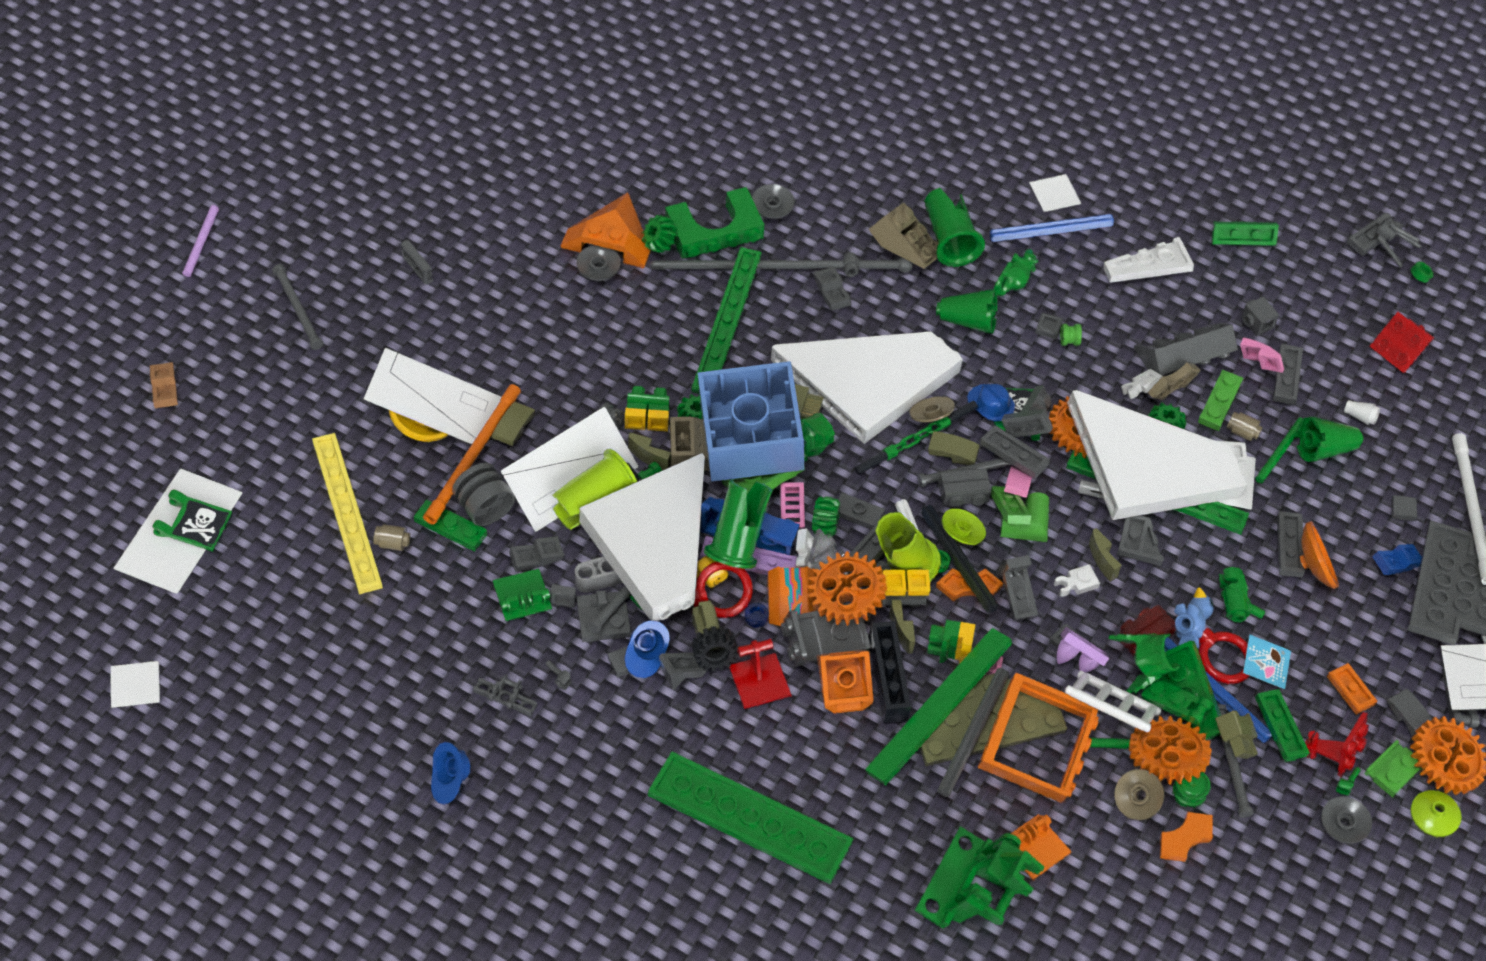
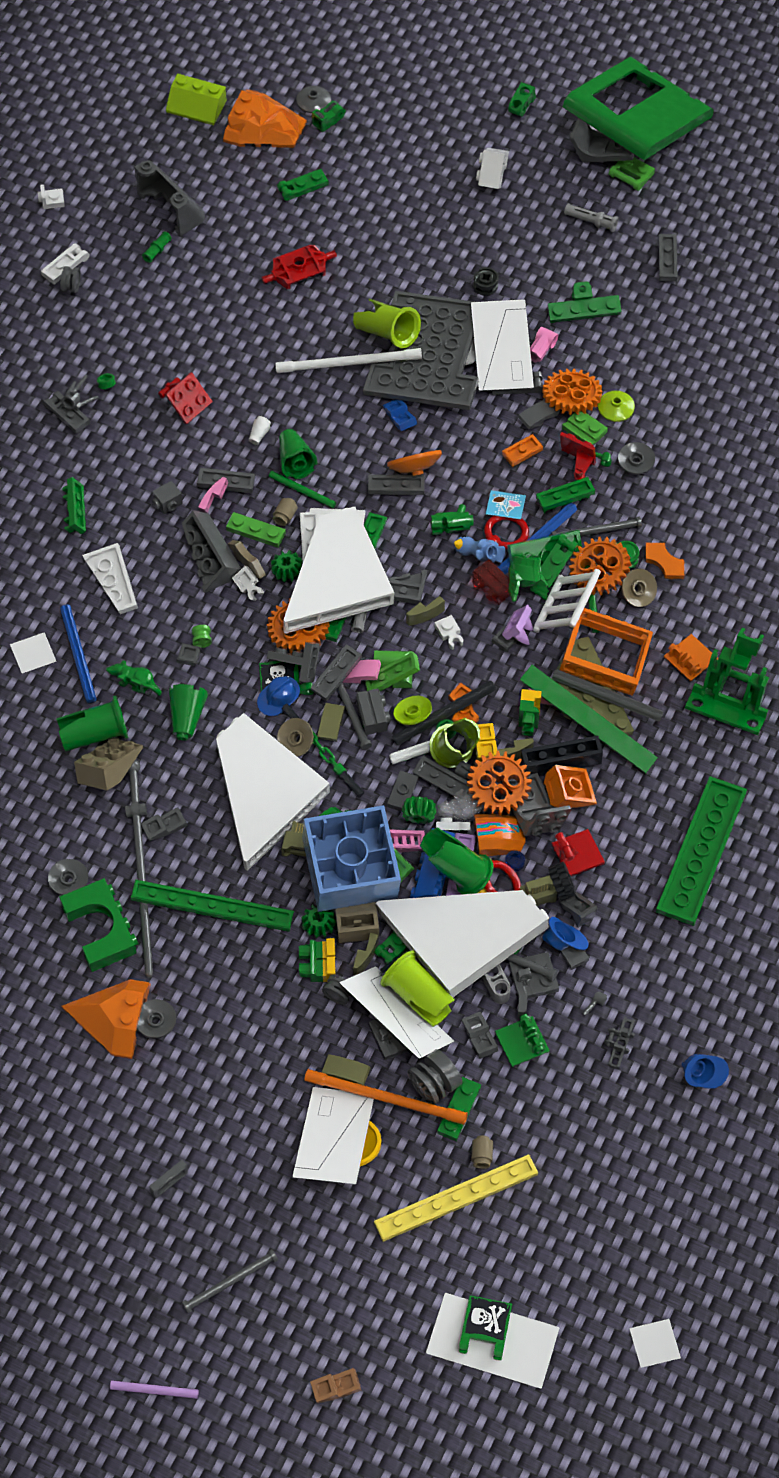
camera: 90 degrees left, 5 degrees up
green gear [641,215,678,253] -> none
dark grey bracket [996,555,1038,621] -> none
olive piece [1215,710,1258,759] -> none
dark grey tile [1391,495,1417,521] -> none

